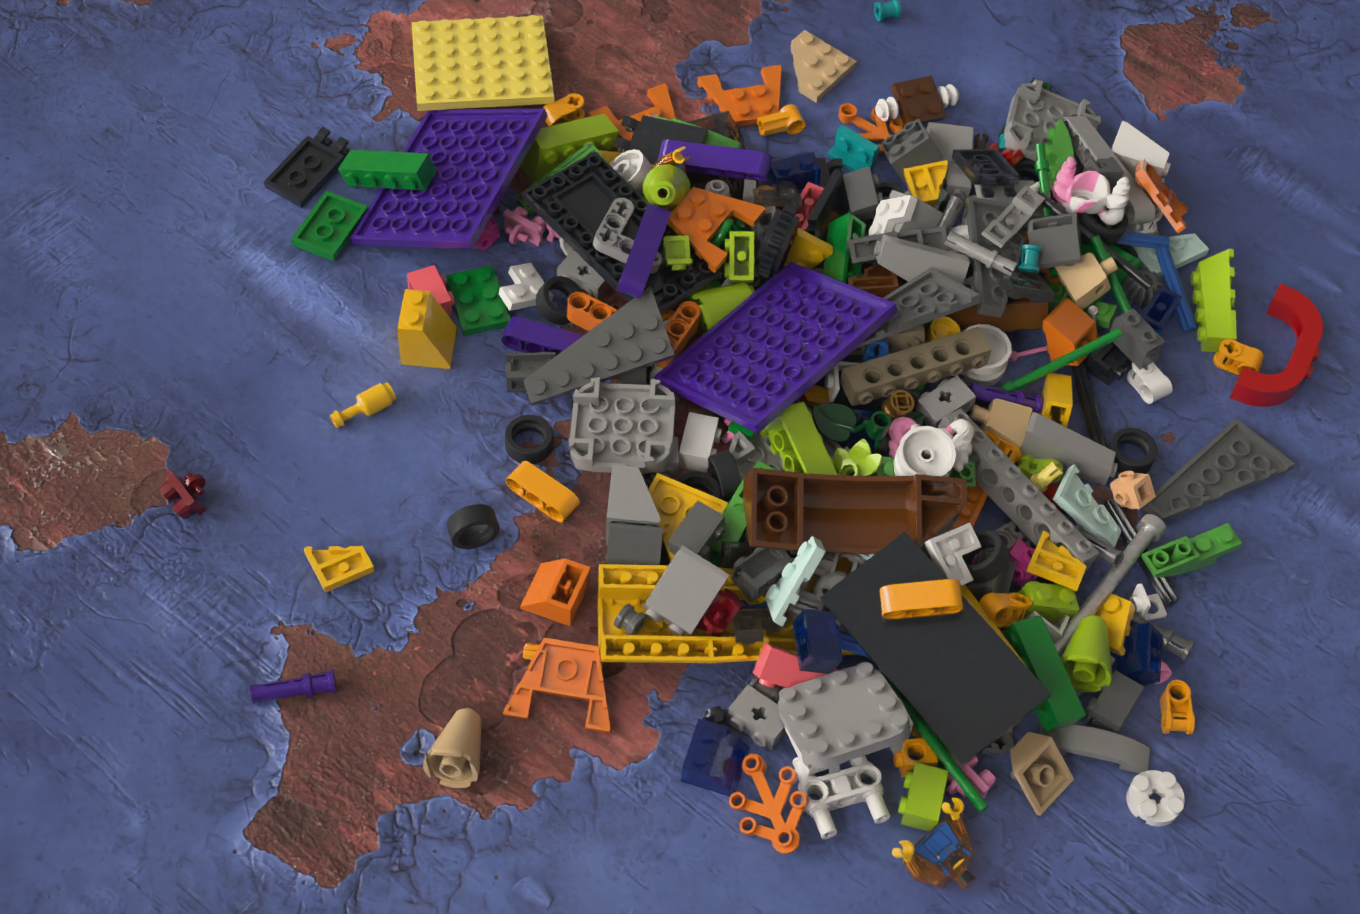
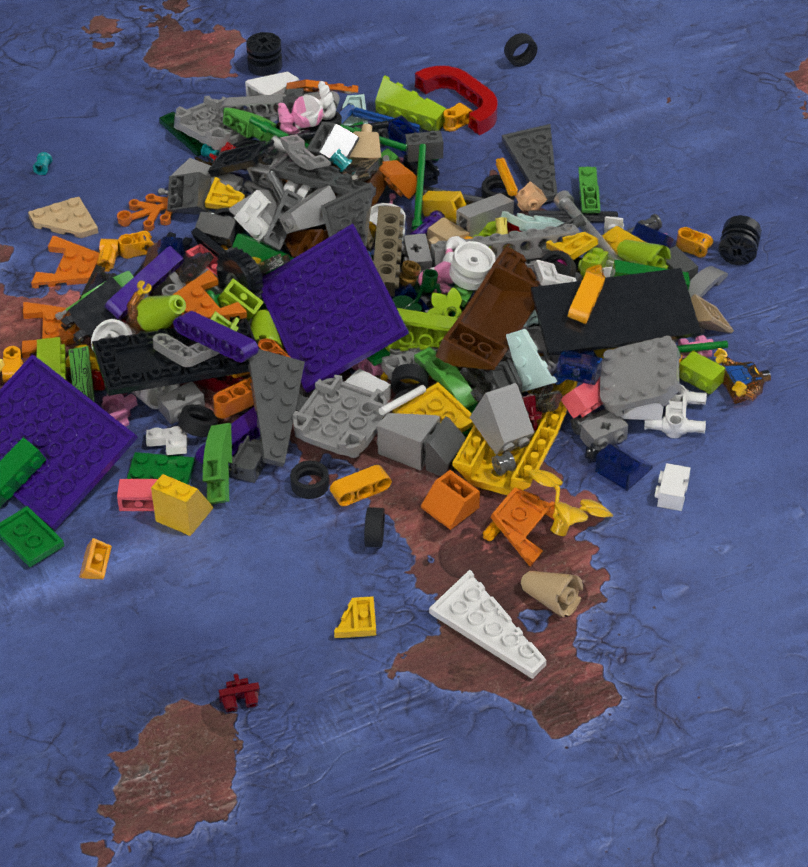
camera: 60 degrees left, 10 degrees down
dark purple pin [250,669,337,703] -> none
yellow piece [330,382,396,428] -> none
dark grey hinge [668,500,726,560] -> none
orange plant [729,753,809,854] -> none
teal bracket [827,124,879,172] -> none
reddish brown plate [875,75,959,126] -> none
light grey pin [945,231,1018,277] -> none
white plate [1126,770,1185,827] -> none
white piece [1127,362,1173,404] -> none
none -> light orange slope [79,538,112,580]
none -> light orange piece [118,231,155,259]
none -> bright green slope [203,423,232,505]
none -> black wheel [246,32,282,76]
none -> clear smoke plate [257,254,291,274]
none -> white bar [379,385,426,415]
none -> white wing [429,570,546,679]
none -> light orange axle [496,158,518,197]
none -> yellow plant [525,470,613,536]
none -> white brick [655,463,691,511]
none -> black wheel [718,215,762,265]

